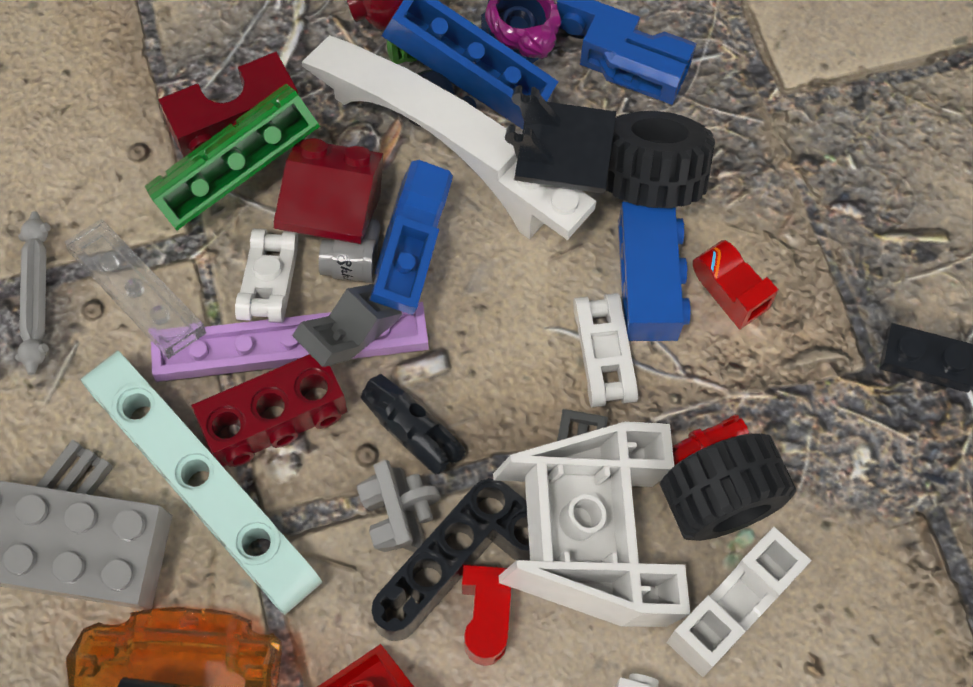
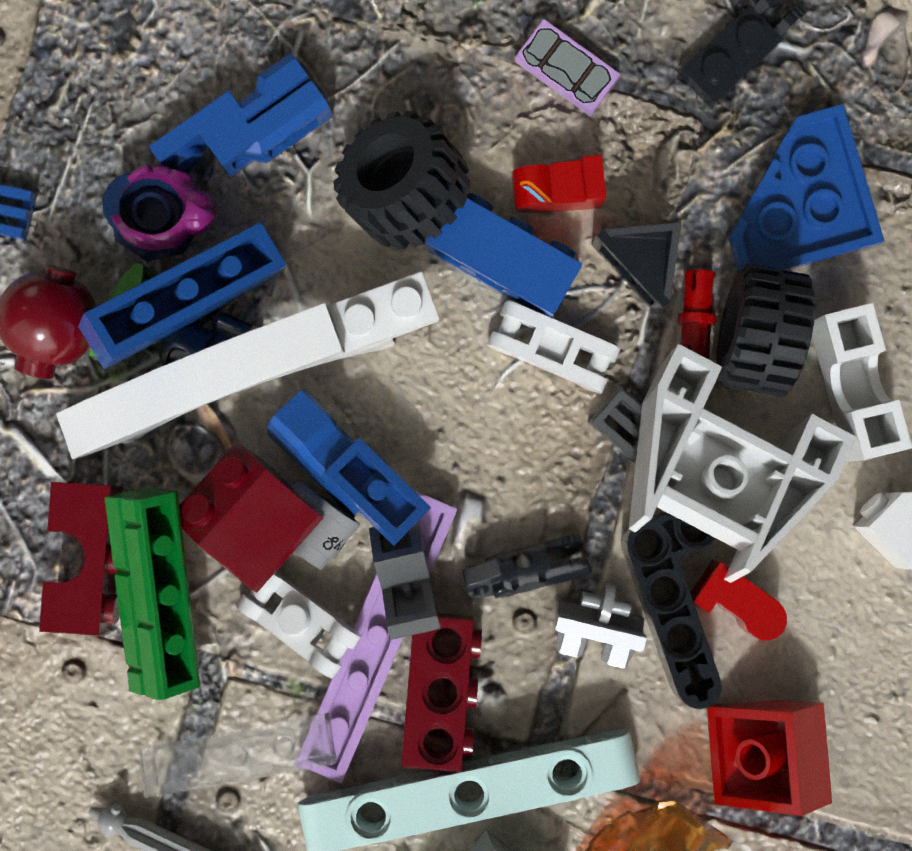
camera: 60 degrees left, 20 degrees up
black plate [505,85,617,194] -> none
none -> tile [515,19,621,117]
none -> black slope [592,222,682,314]
none -> blue plate [728,104,885,273]

